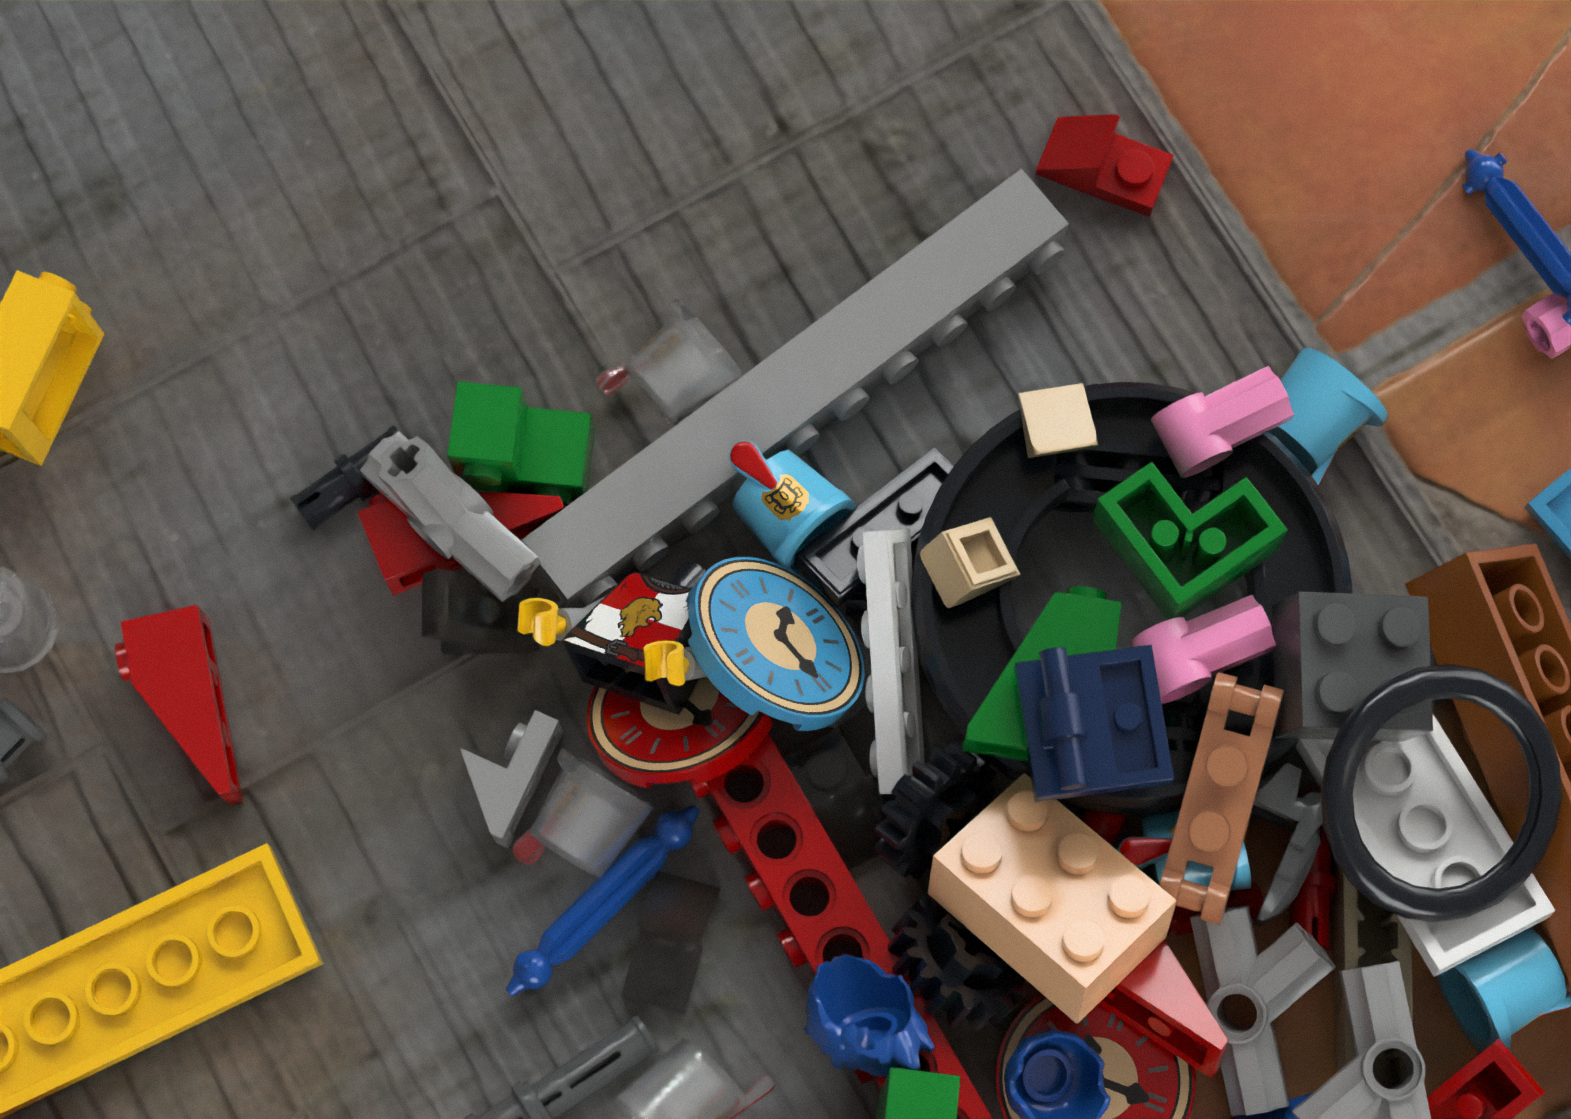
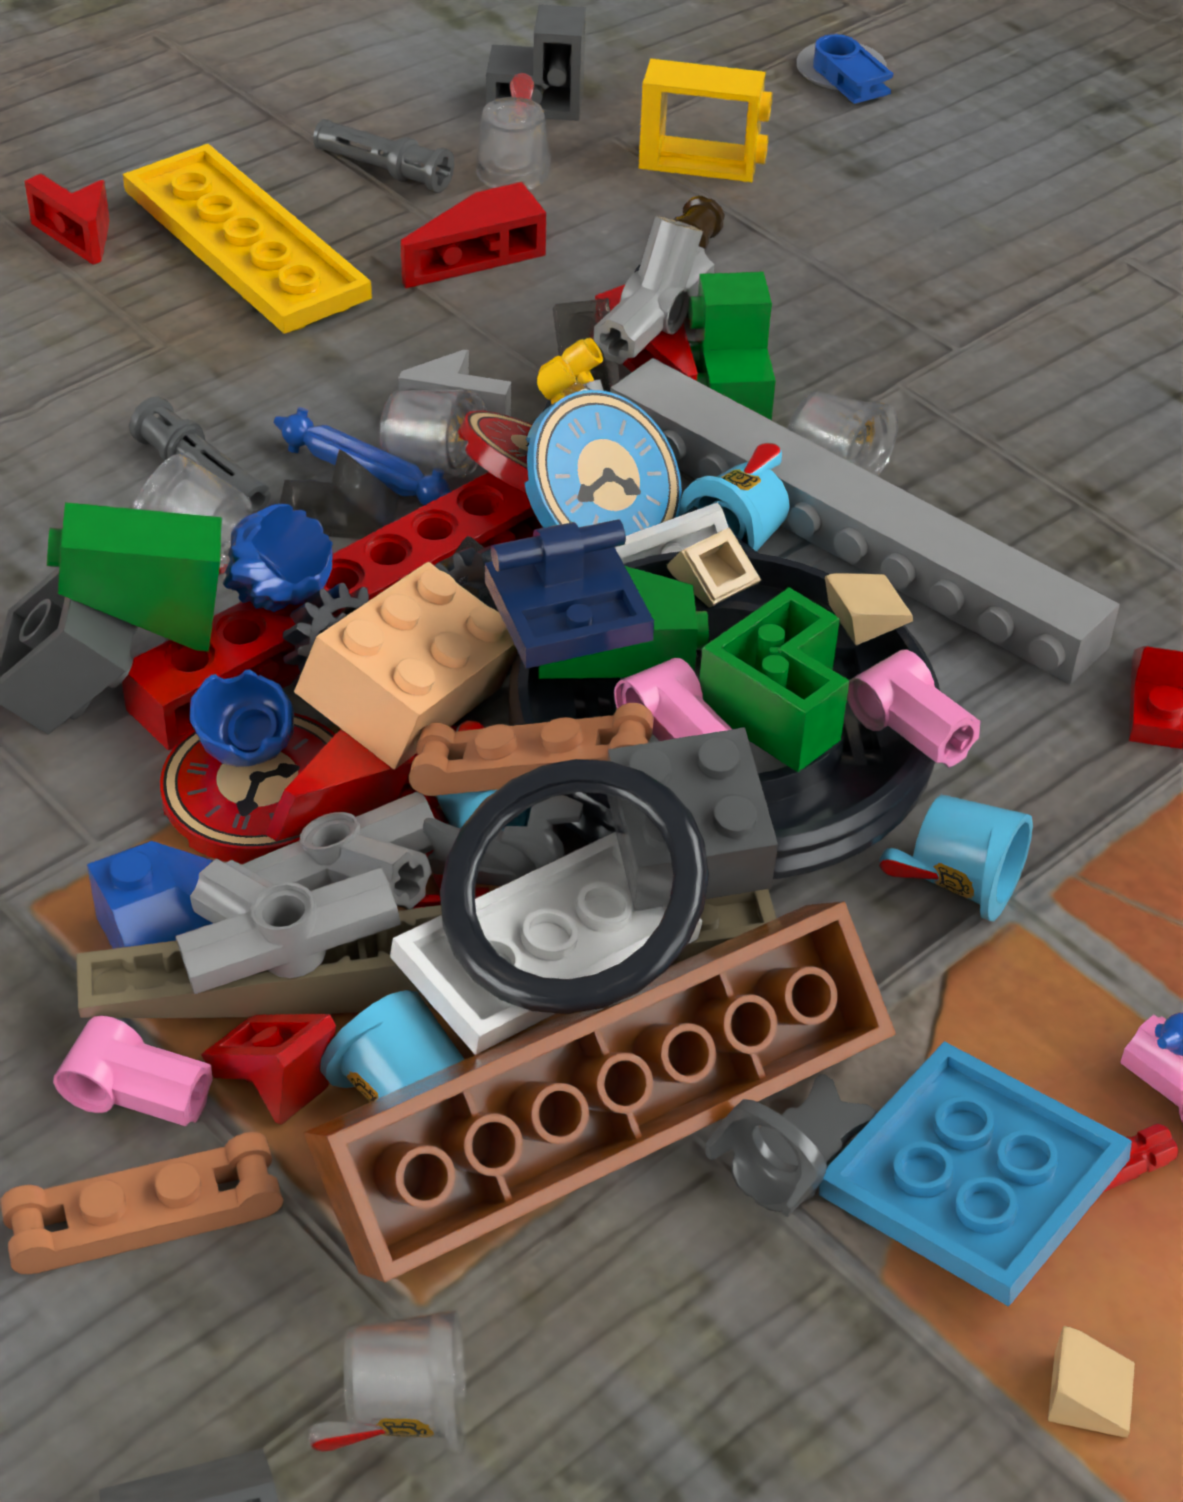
camera: 75 degrees right, 30 degrees down
none -> dark brown bush [673,195,725,251]

